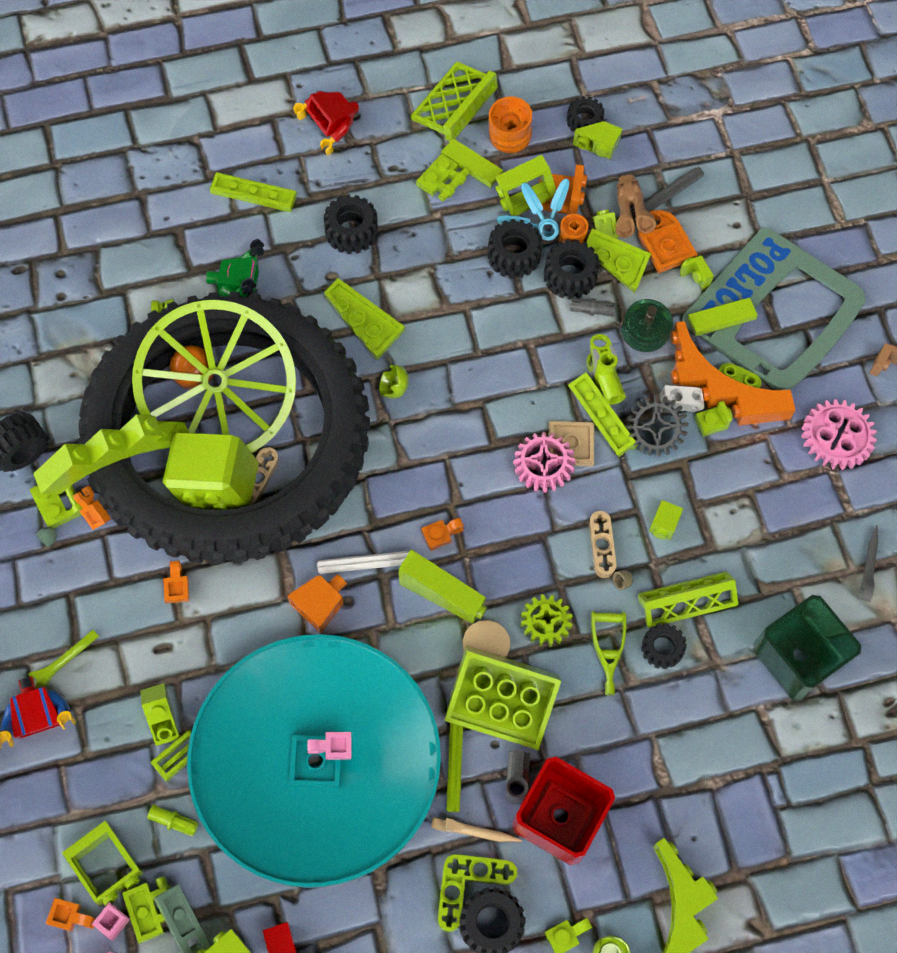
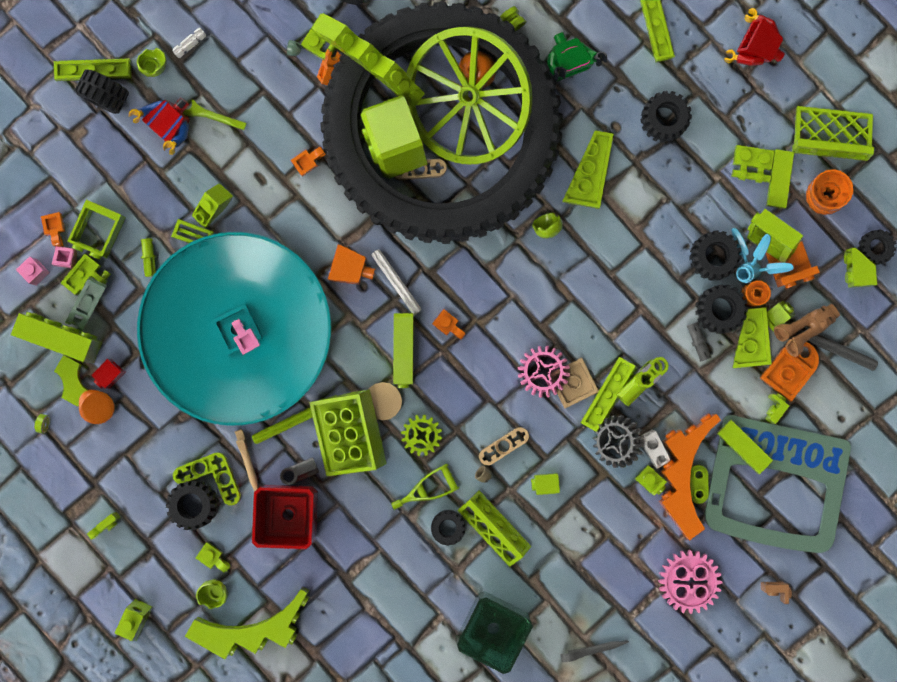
camera: 65 degrees right, 20 degrees up
clear green wheel [621,299,673,352] -> none

